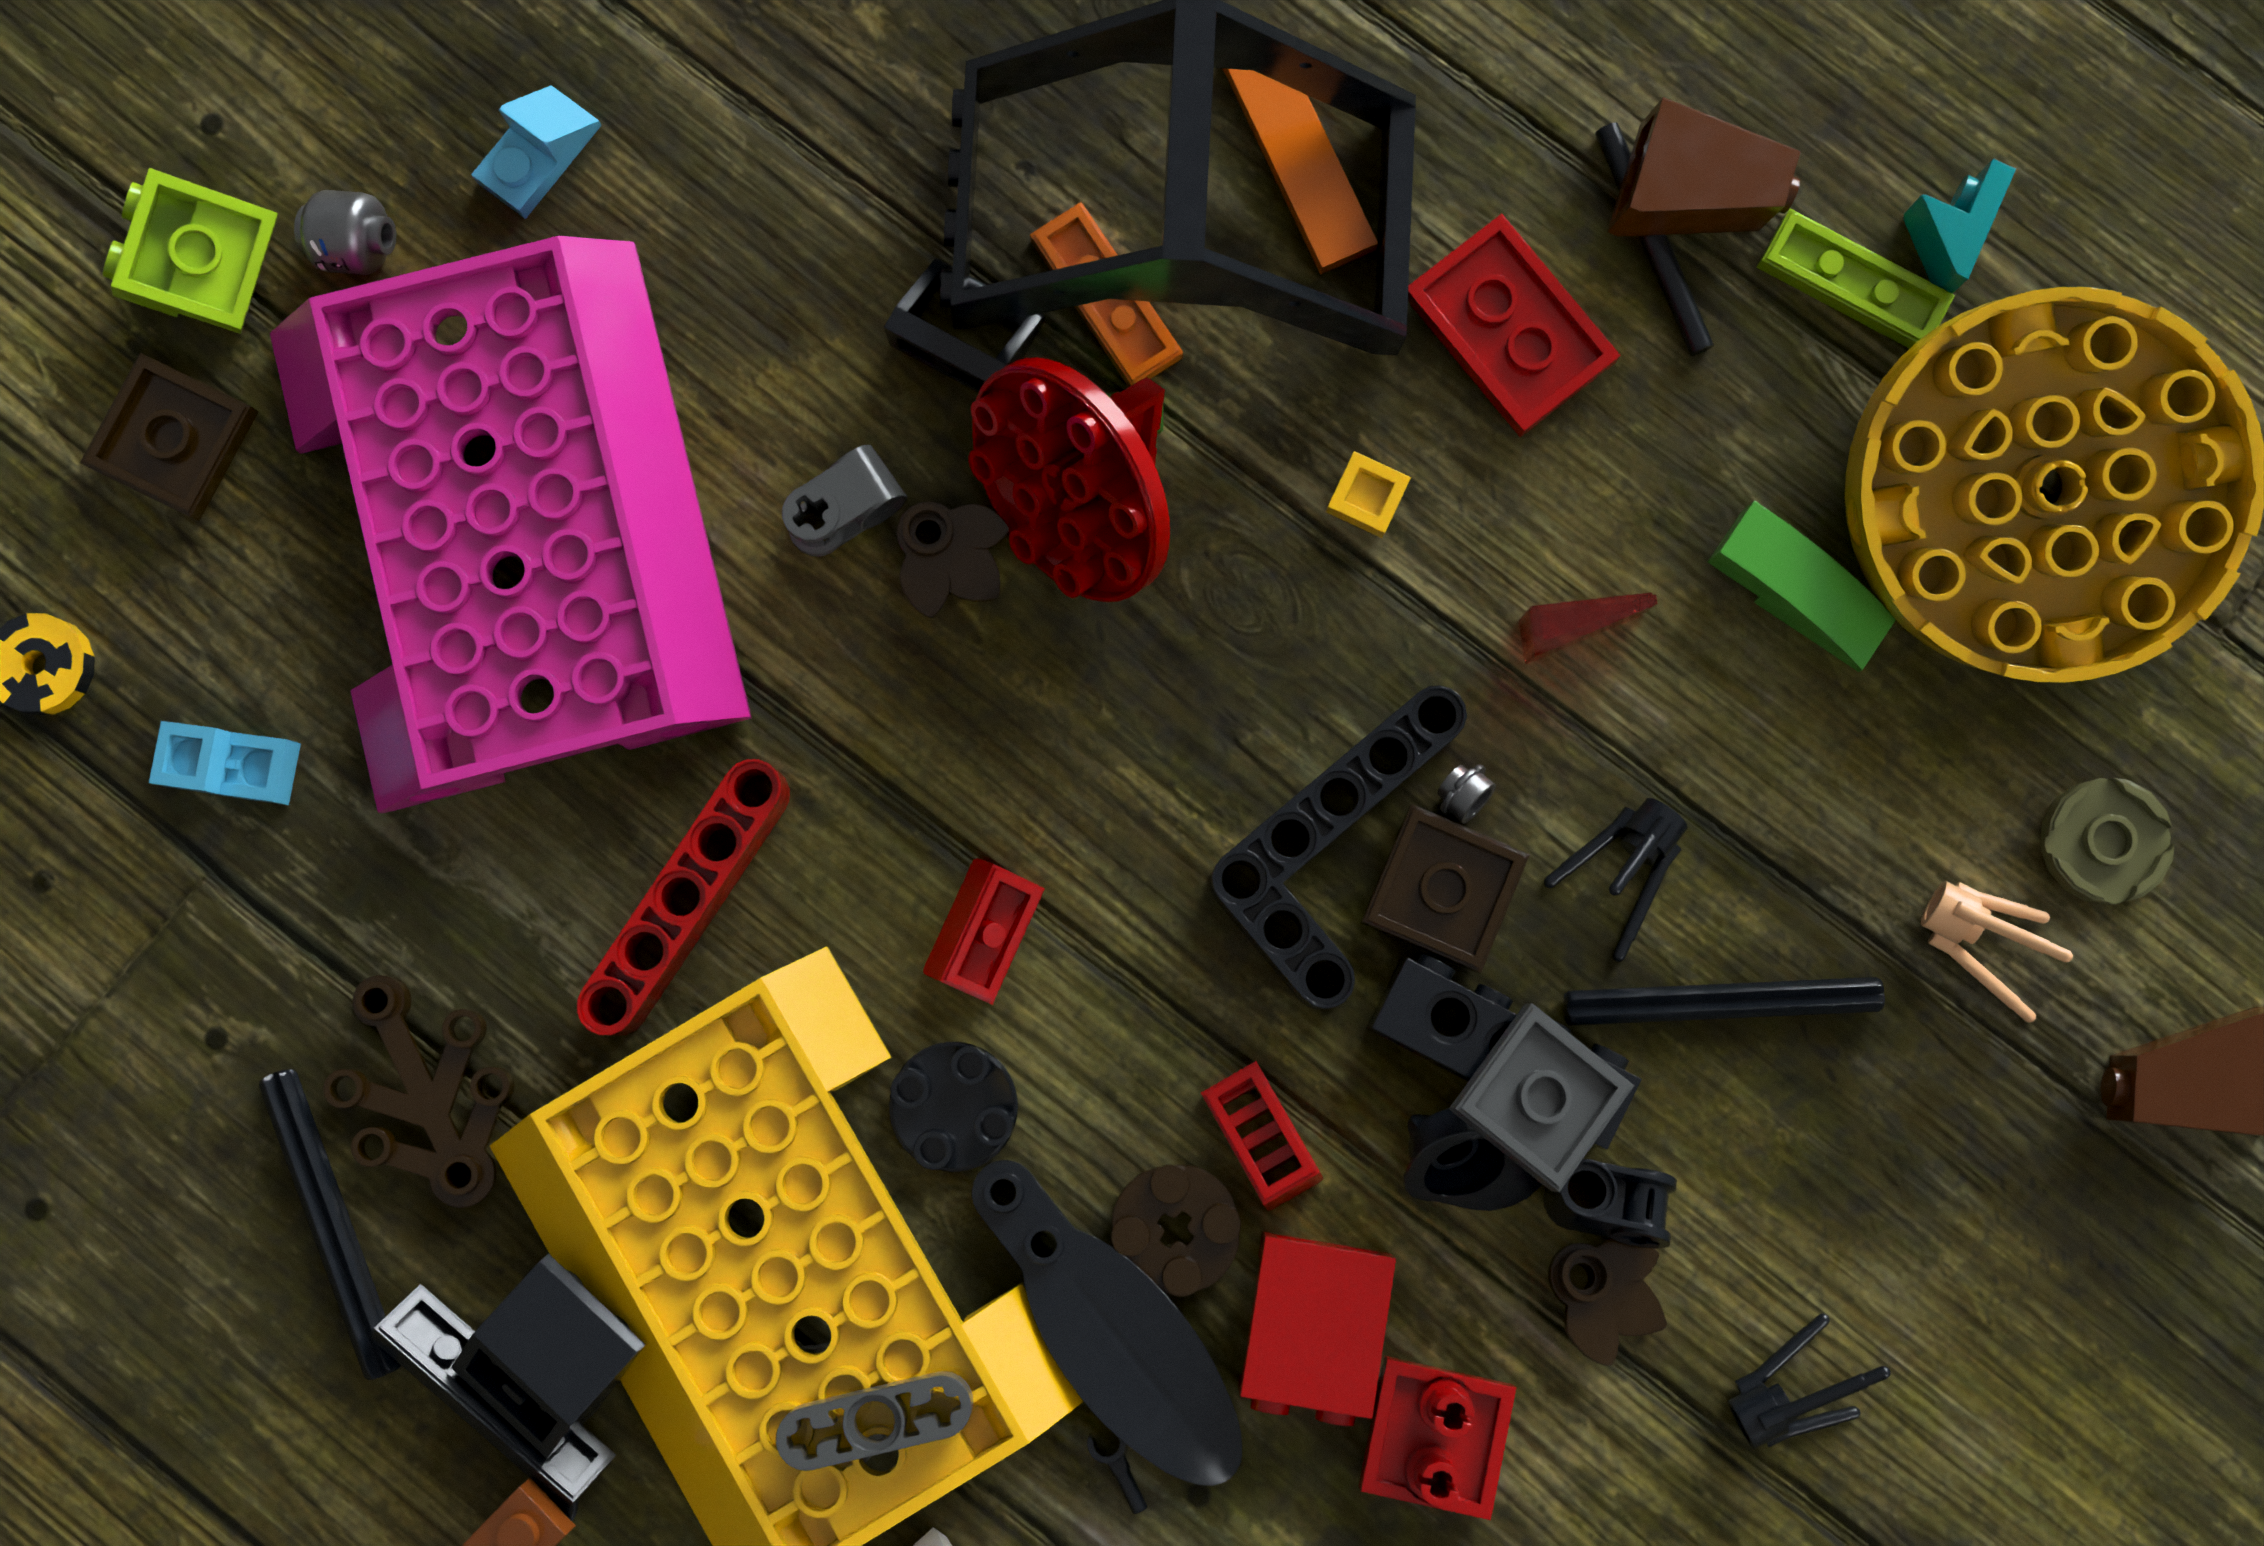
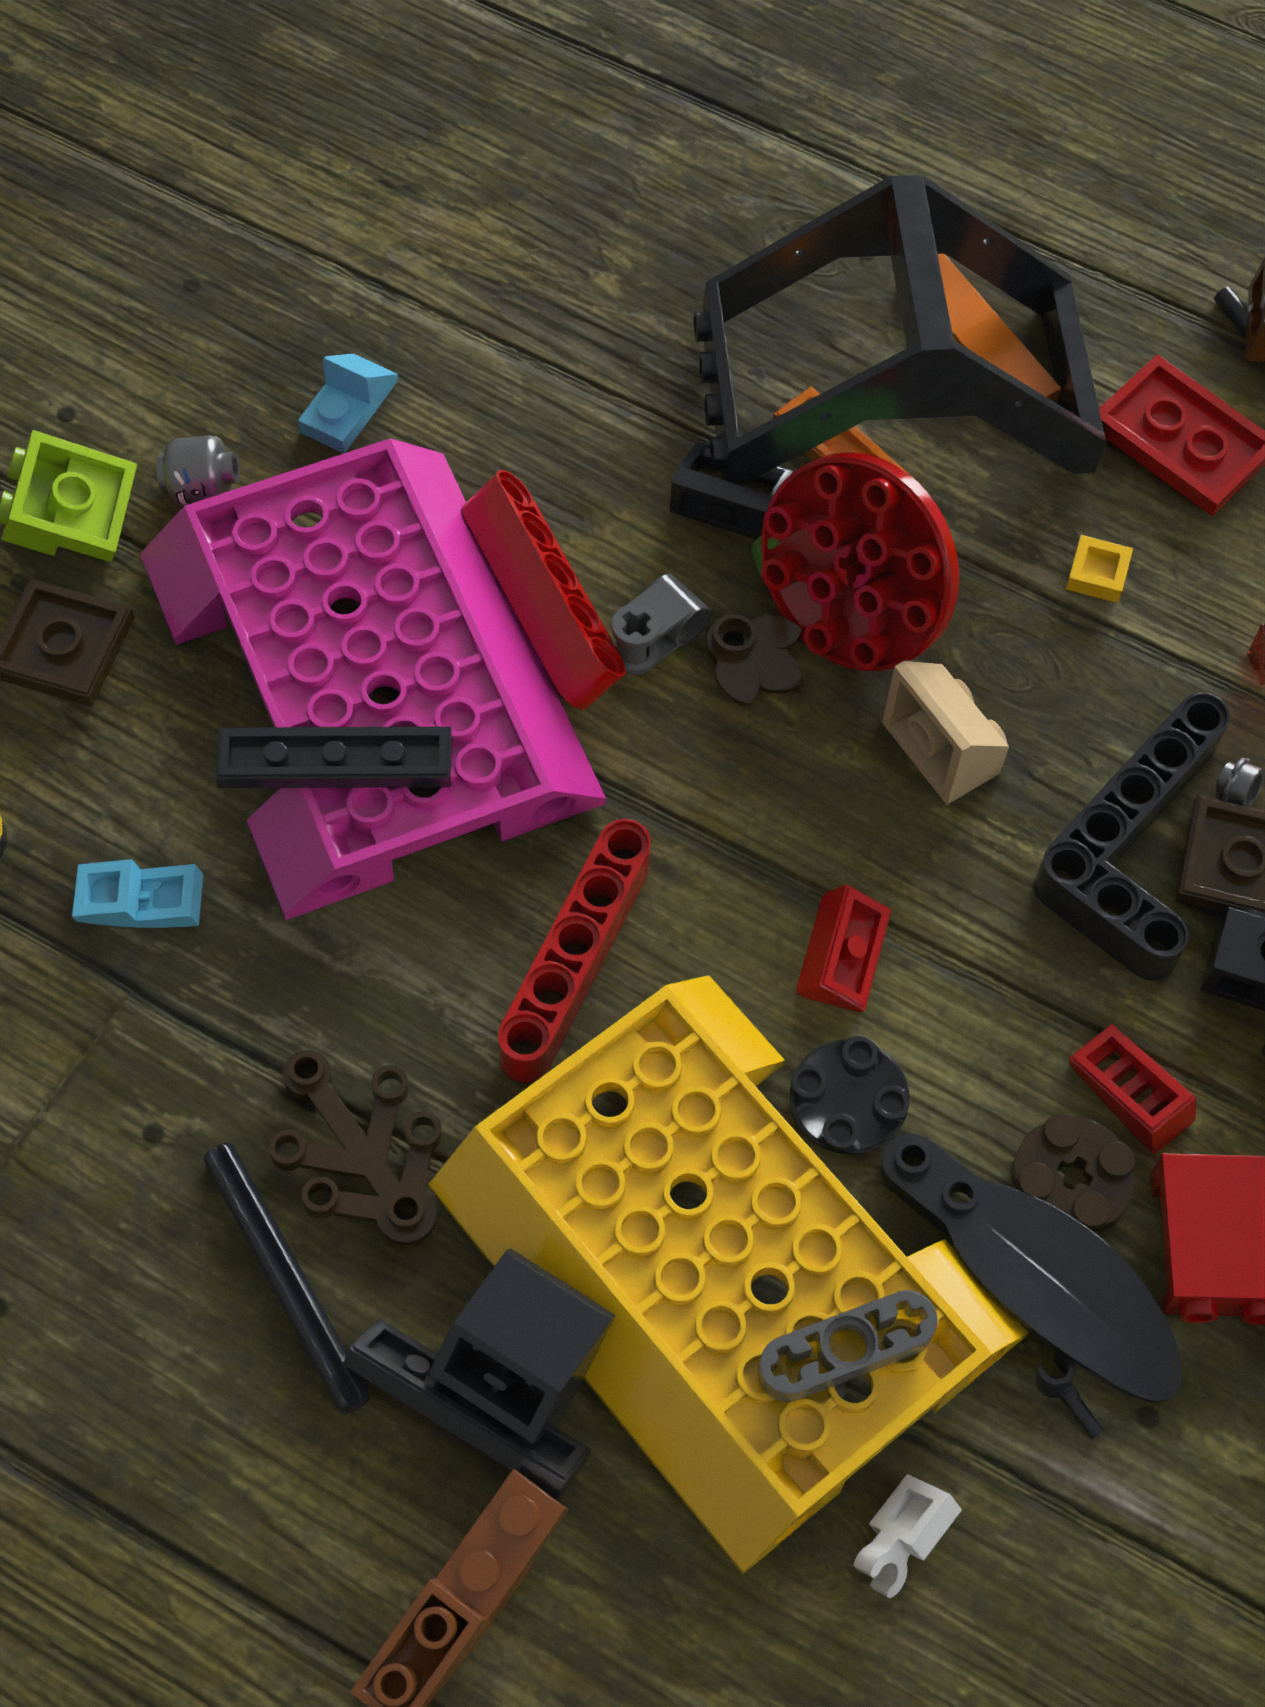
camera: 10 degrees left, 20 degrees down
none -> black tile [216,727,452,788]
none -> red beam [462,470,626,710]
none -> tan slope [882,661,1009,805]

